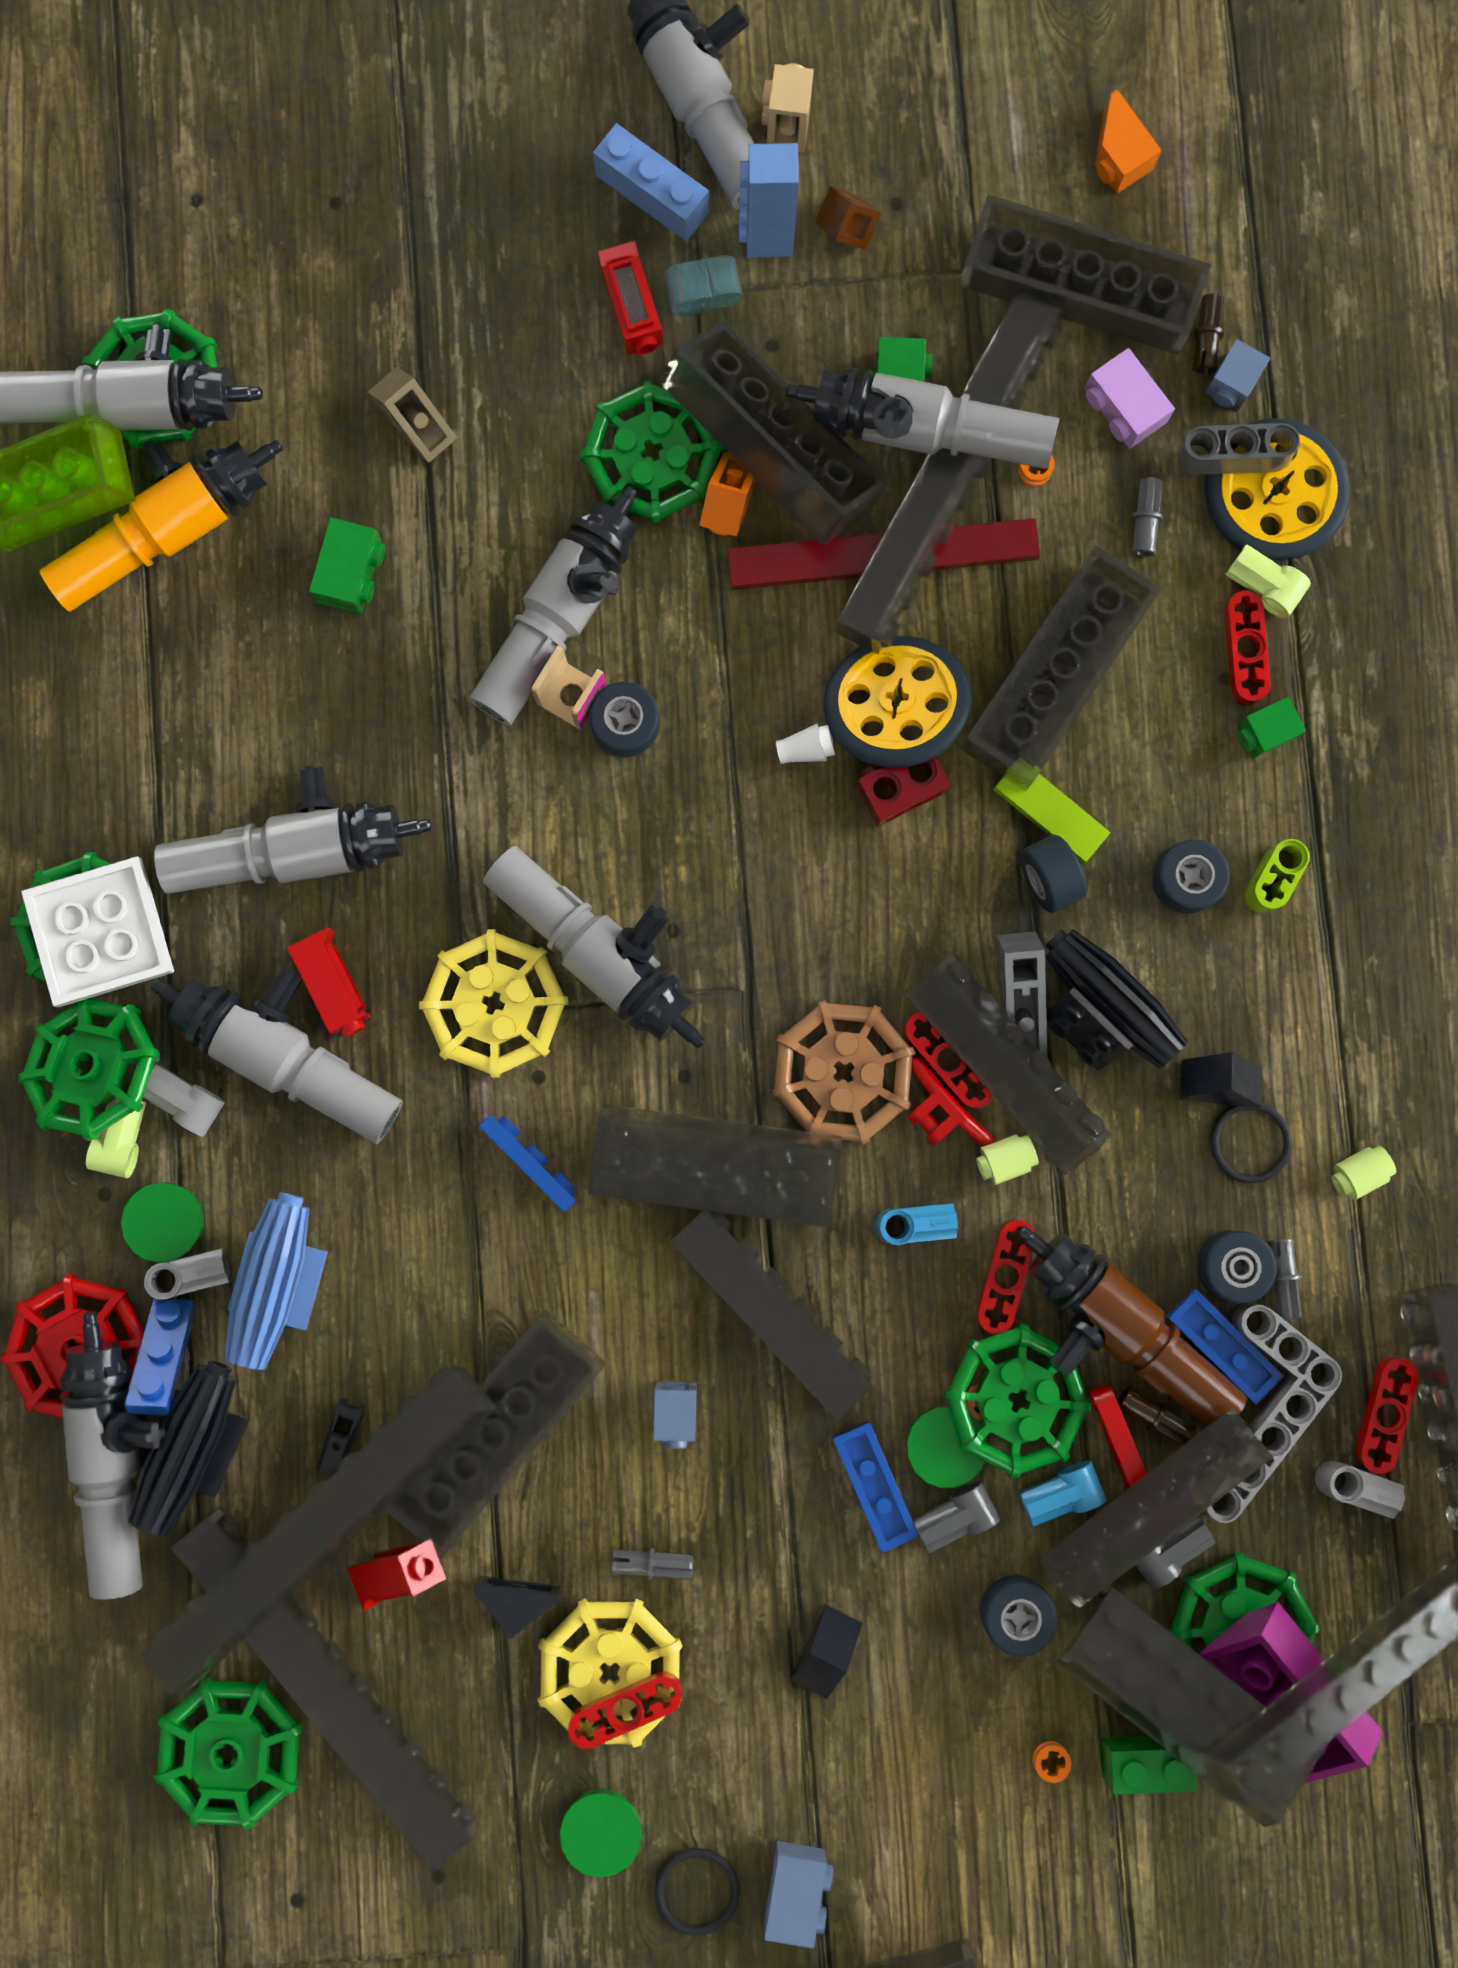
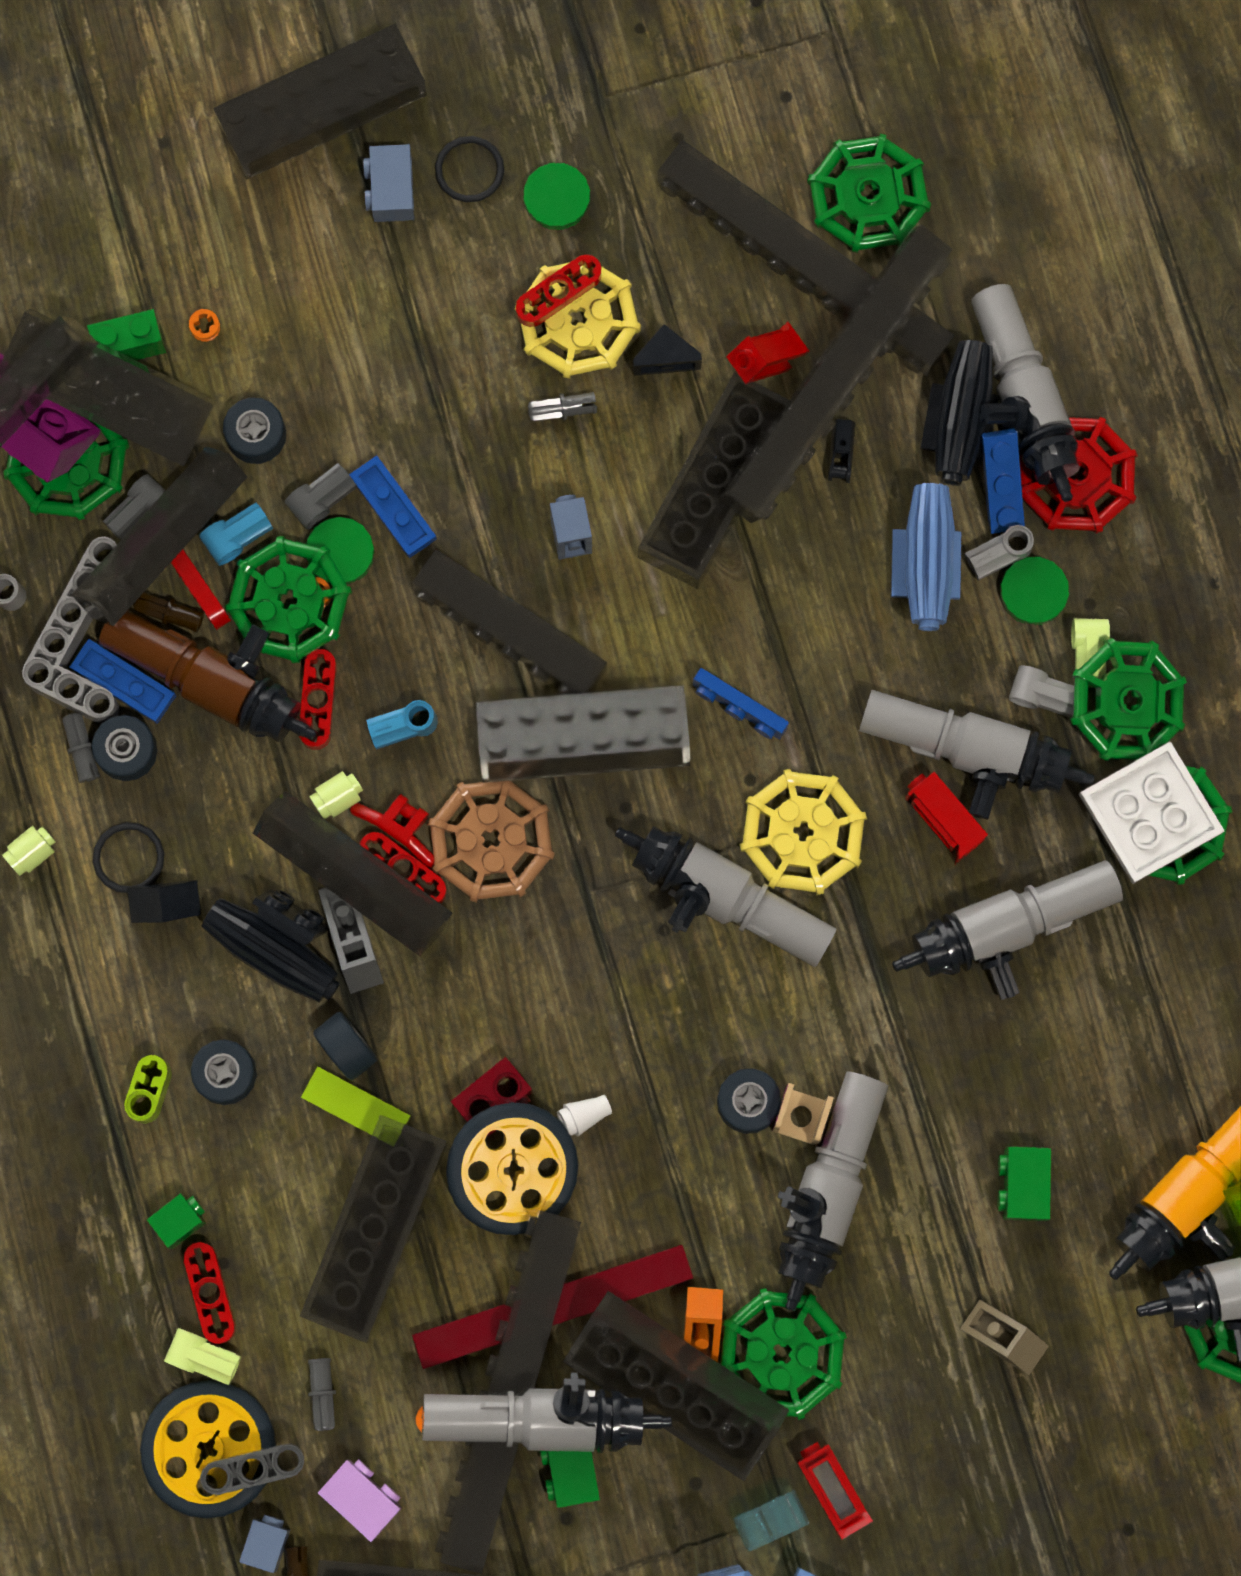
camera: 170 degrees right, 5 degrees down
black slope [790,1604,862,1699] -> none

